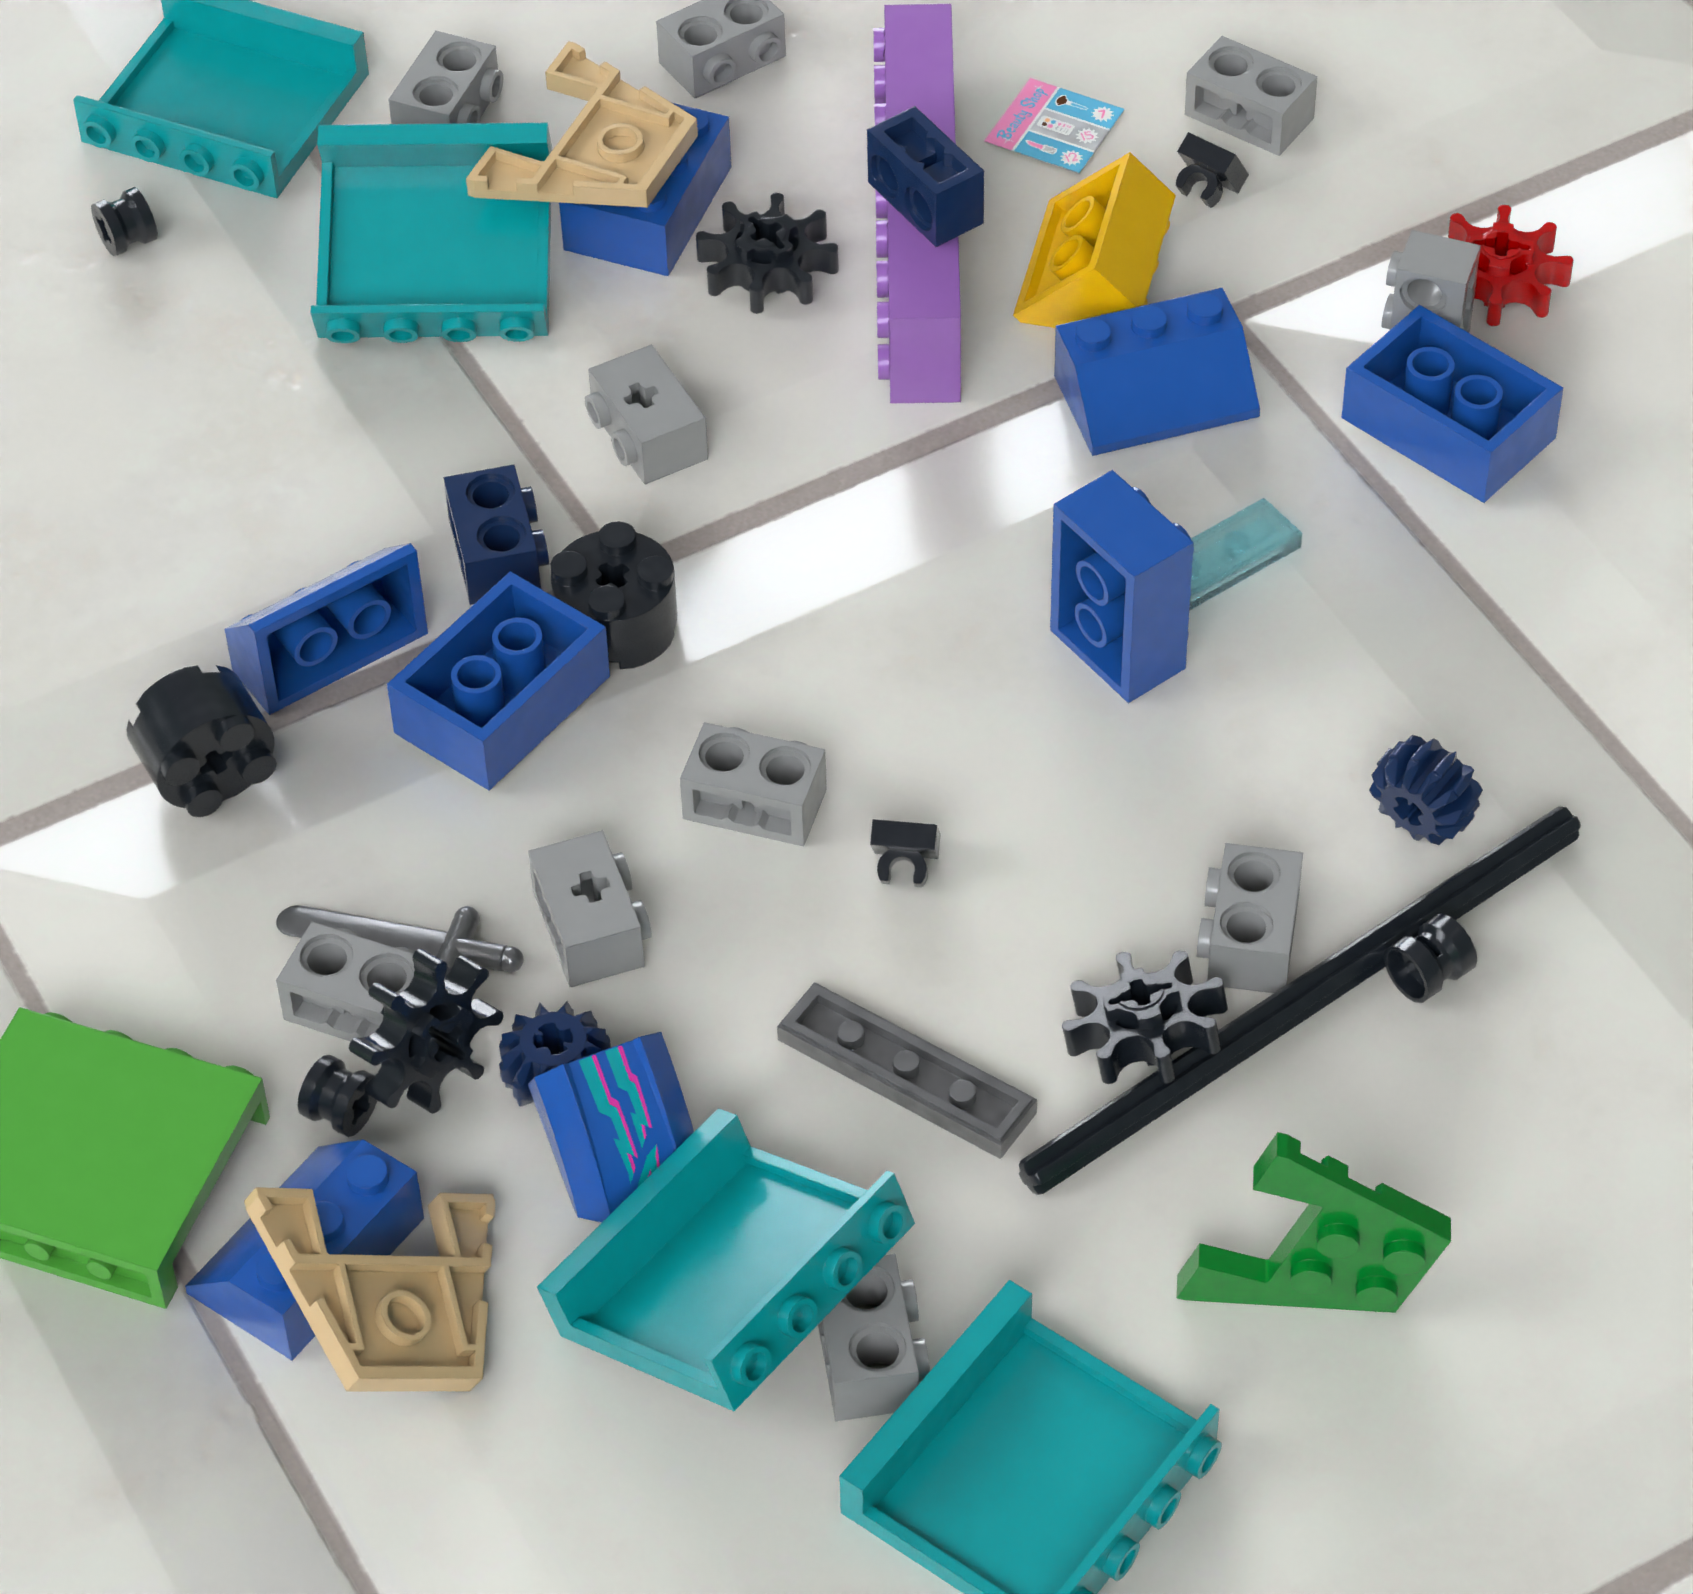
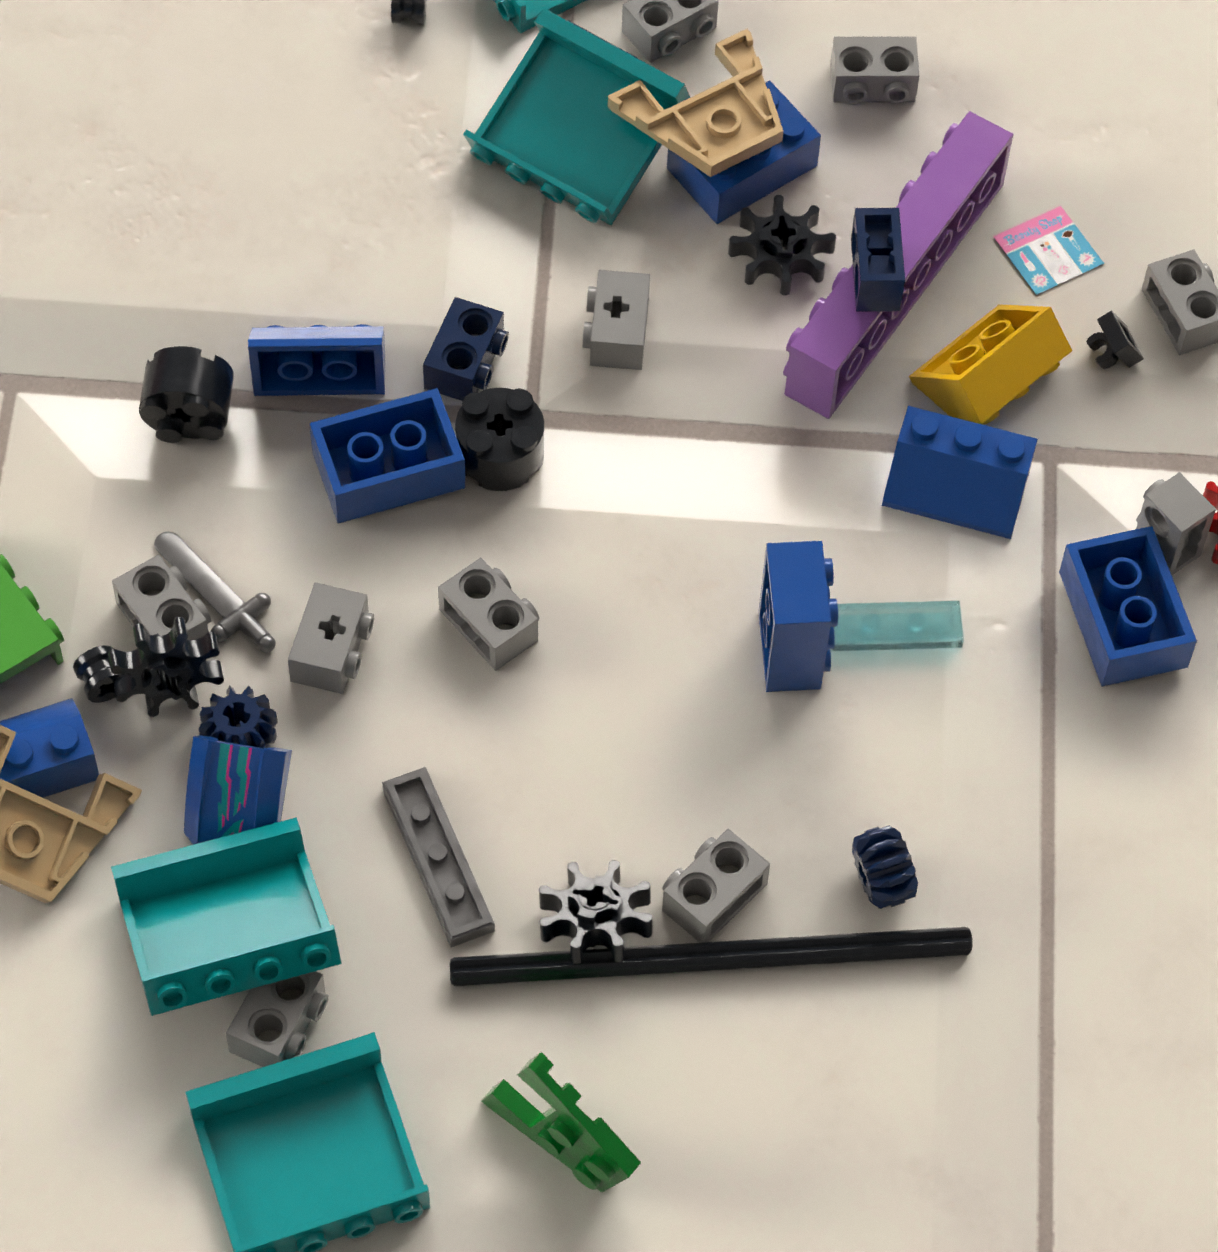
camera: 30 degrees right, 10 degrees up
black tile [870,819,941,887] -> none
black wheel [1384,914,1477,1003] -> none

